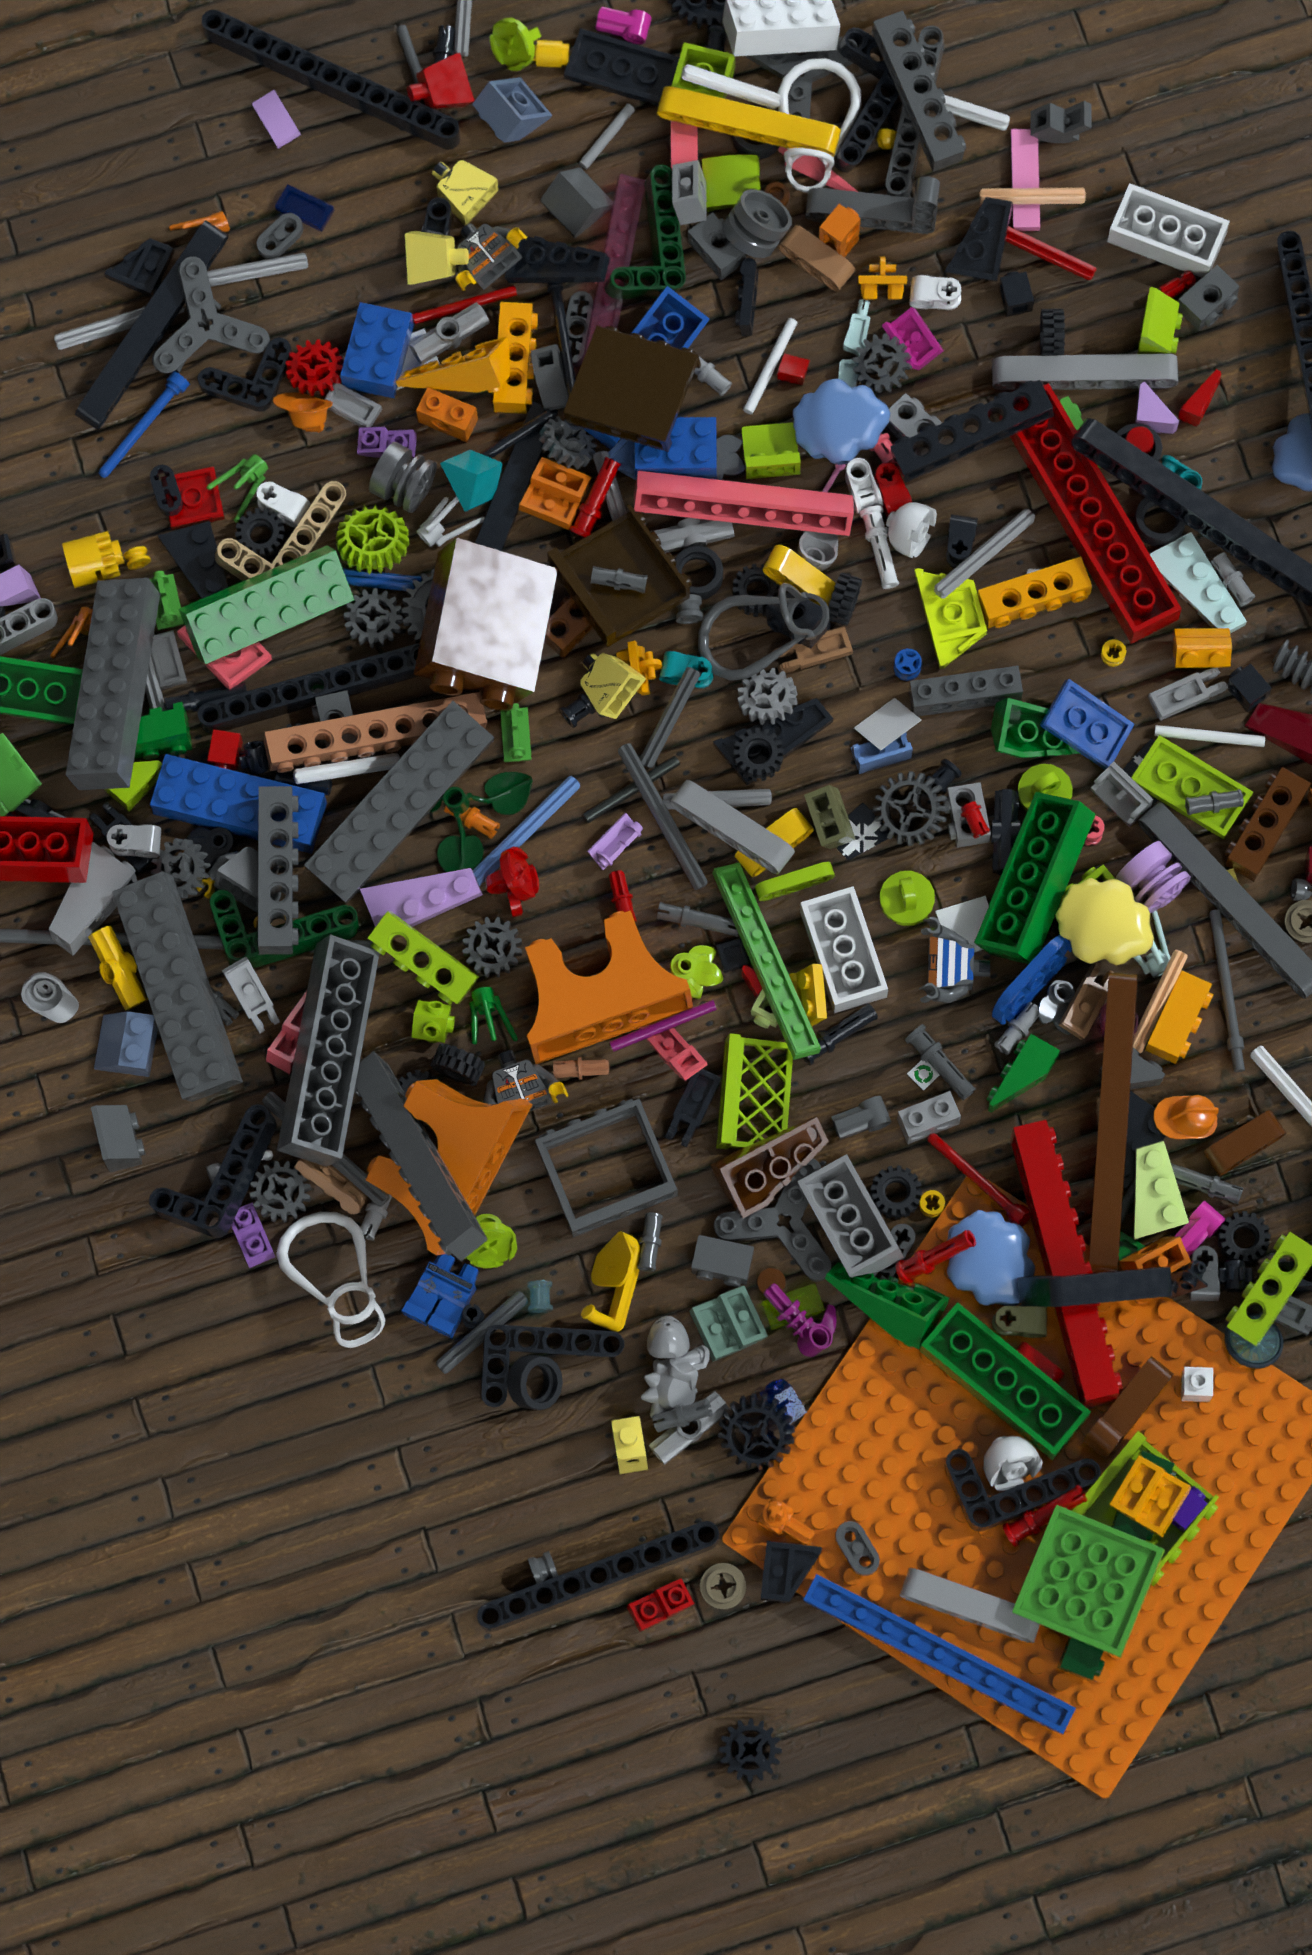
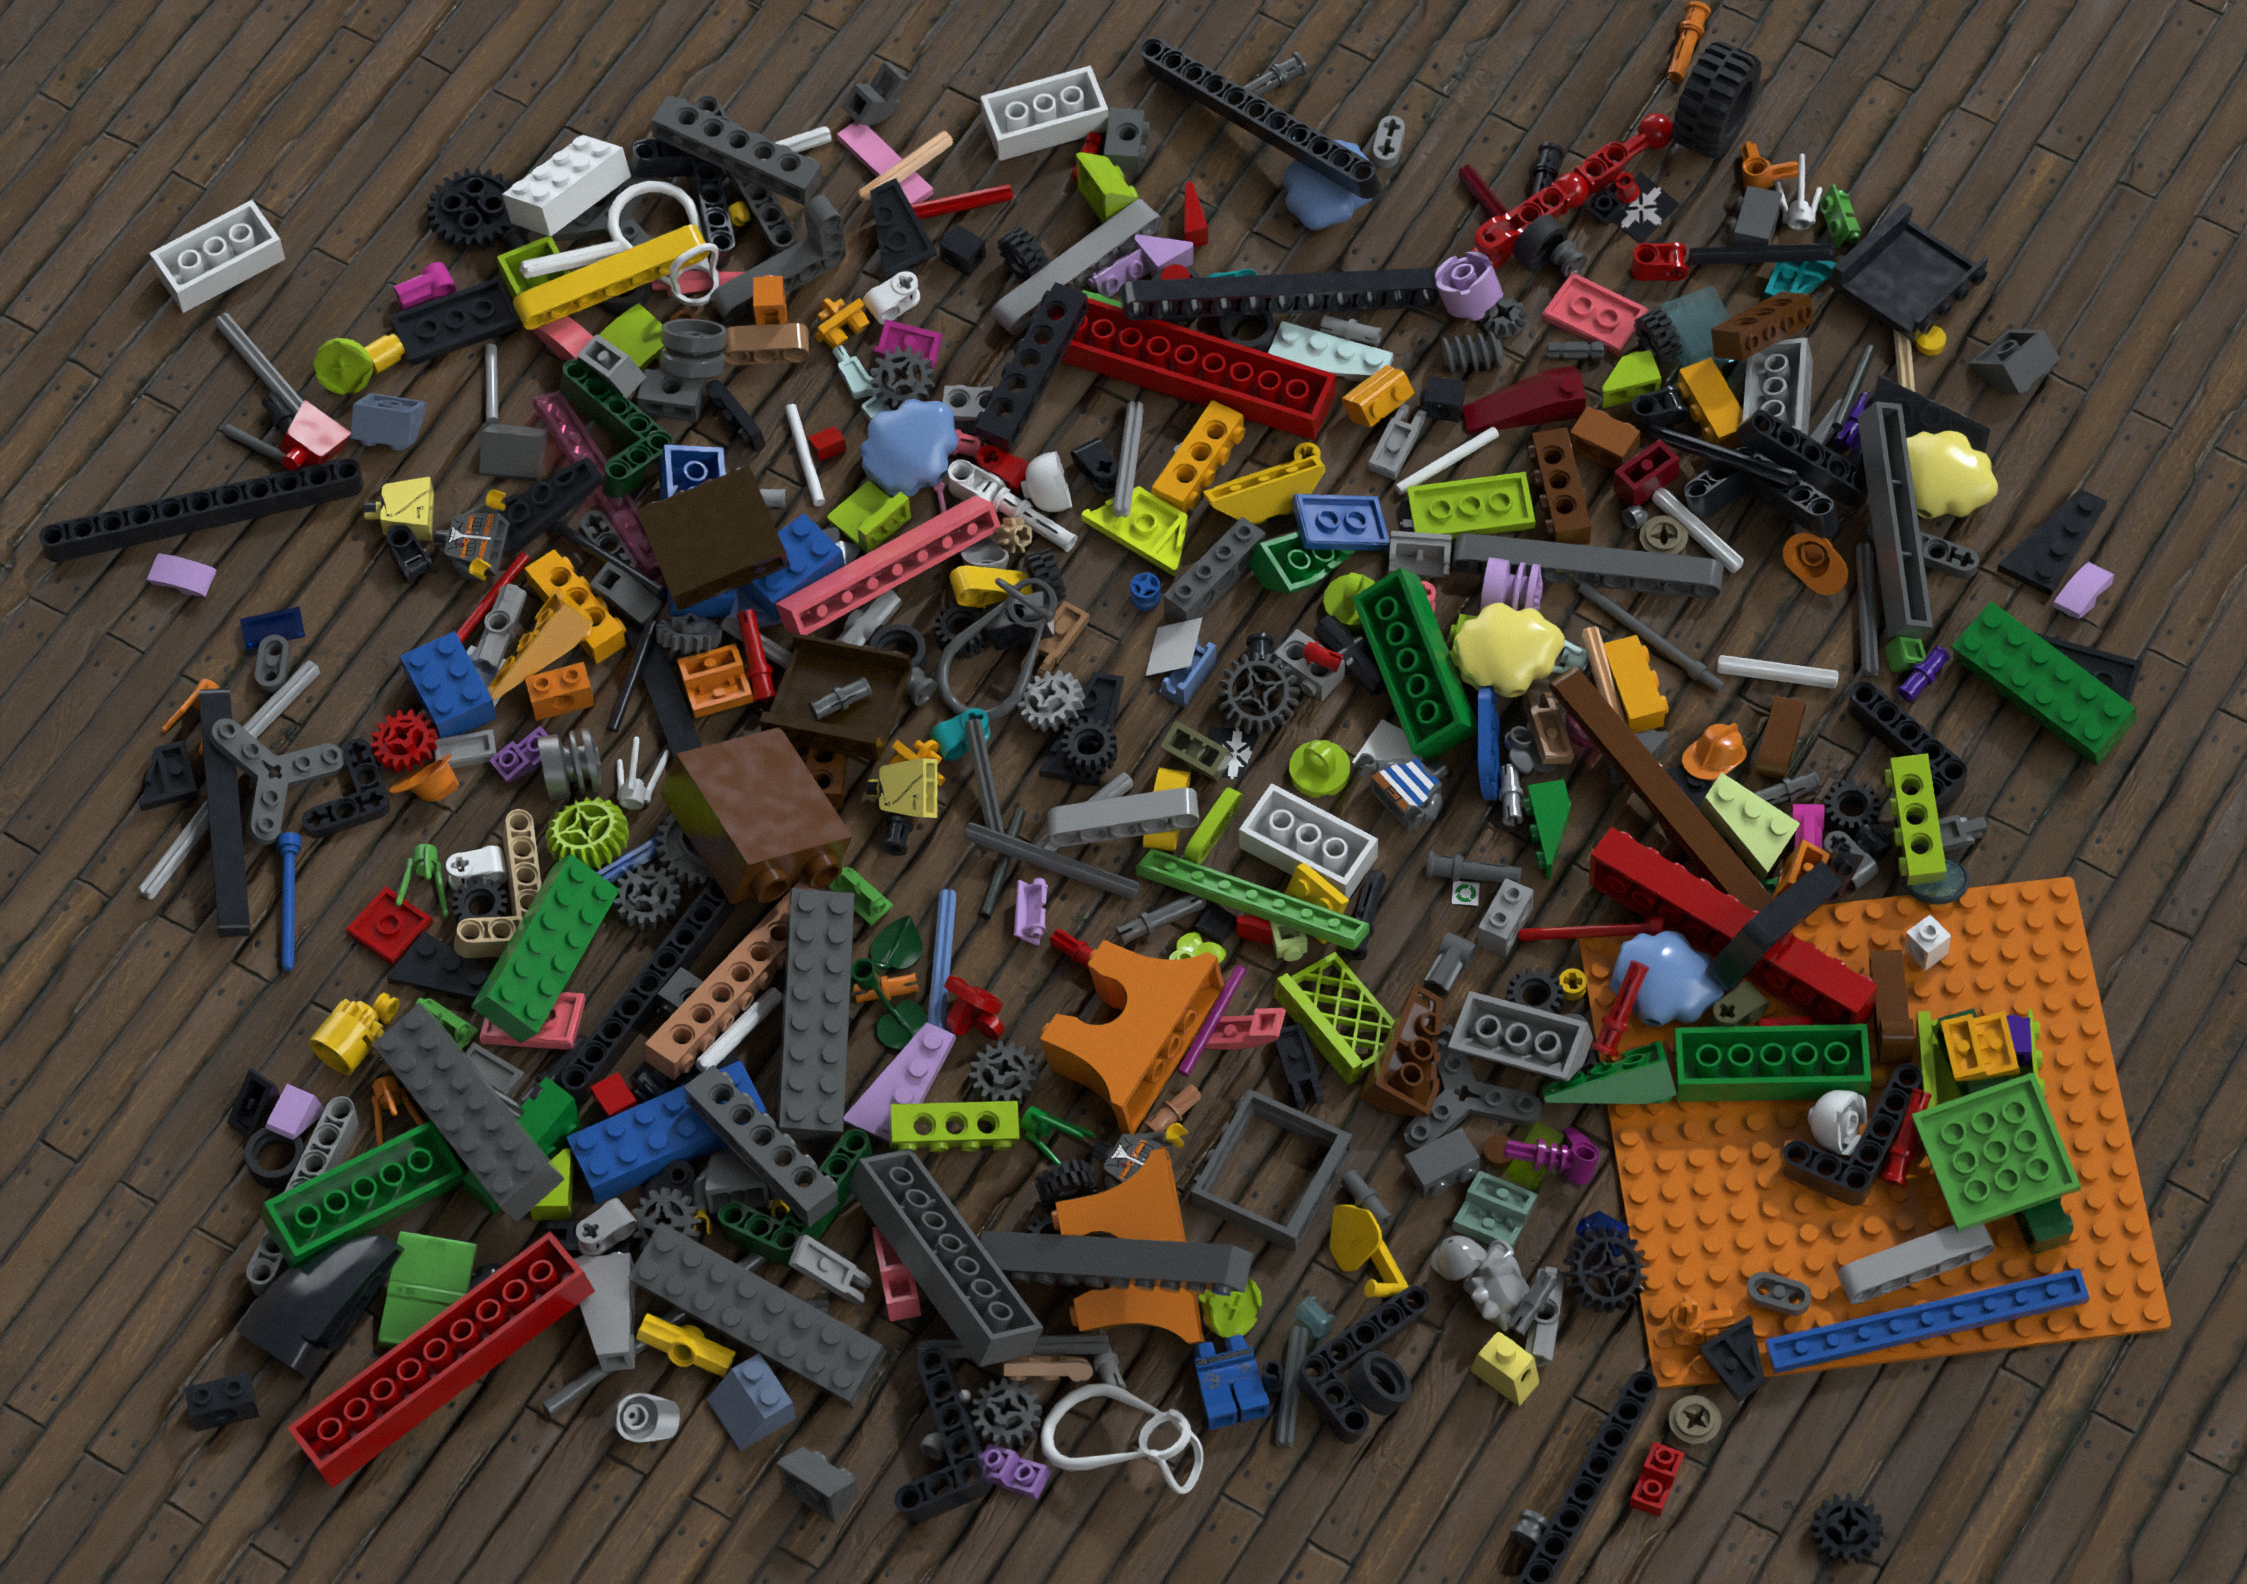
camera: 40 degrees left, 15 degrees down
black beam [150,465,183,516] -> none
light yellow torso [405,231,469,285] -> none
lime brick [412,1000,455,1043] -> none
teal slope [440,450,503,512] -> none
dark grey pin [1185,789,1244,815] -> none
none -> tan gear [996,518,1032,553]
none -> lavender hinge [1087,248,1150,298]
none -> yellow wedge [1203,455,1326,524]

